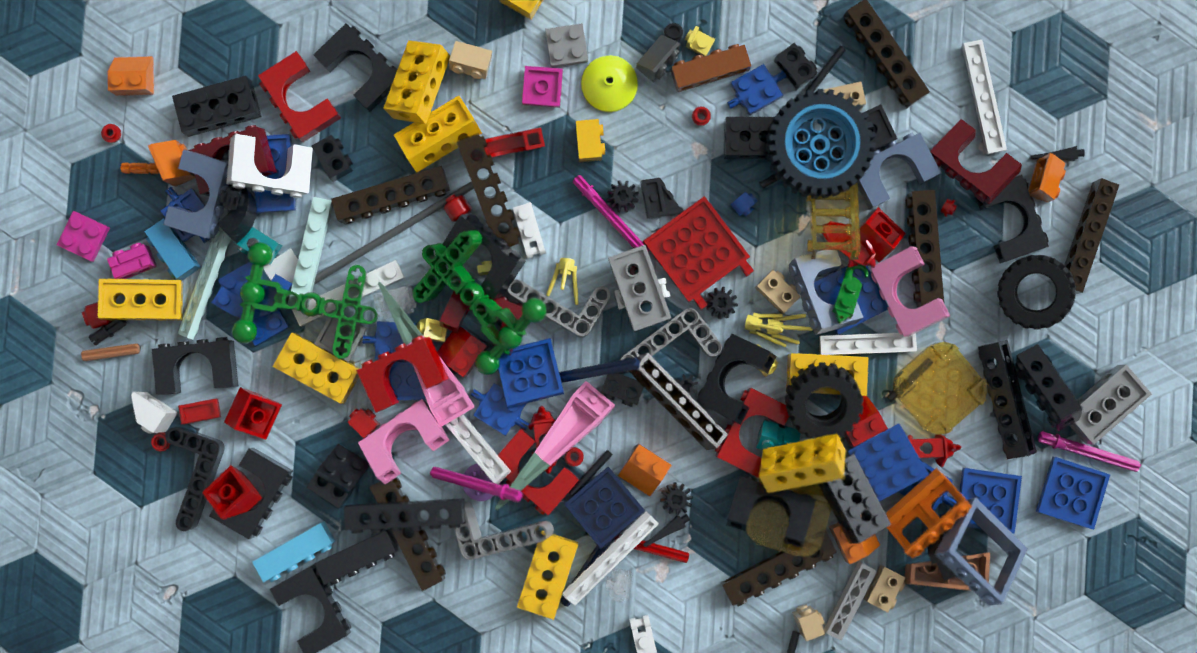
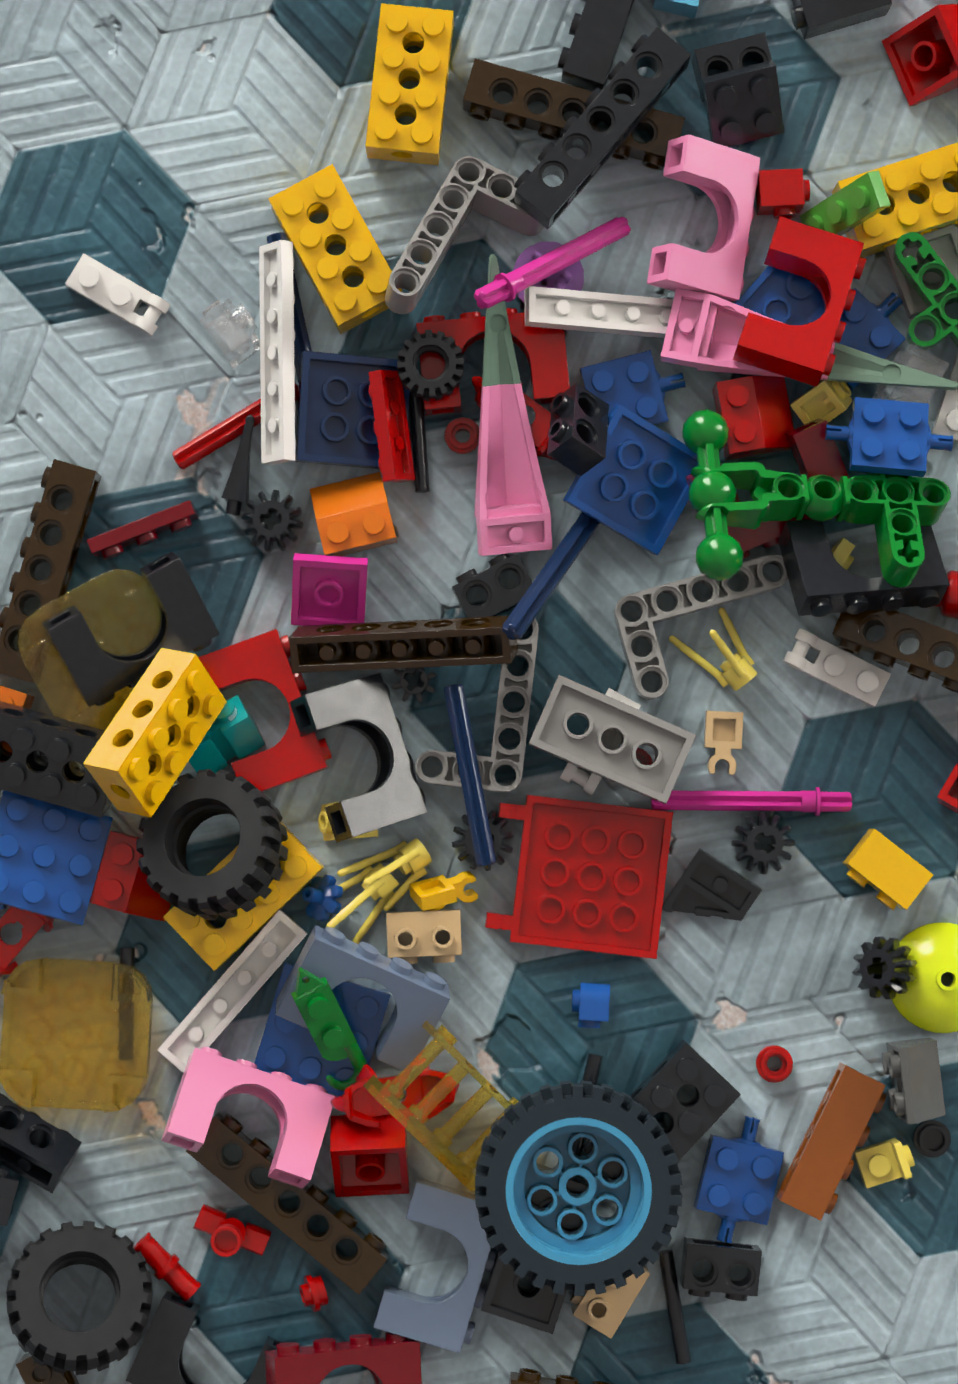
camera: 135 degrees right, 0 degrees up
none -> dark red plate [87,500,199,560]
none -> red pin [133,1232,201,1302]
none -> red bar [193,1204,272,1257]
none -> dark pink plate [291,553,368,626]
none -> blue plant [302,874,343,922]
none -> yellow brick [365,3,454,166]
none -> red plate [368,369,415,483]
none -> black tyre [397,330,464,401]
none -> yellow plate [409,871,478,911]
none -> dark blue axle [444,684,496,867]
none -> black brick [547,383,609,476]
none -> tan plate [704,711,743,775]
none -> bright green plate [800,170,891,236]
none -> blue plate [825,397,953,477]
none -> black gear [852,936,917,1000]

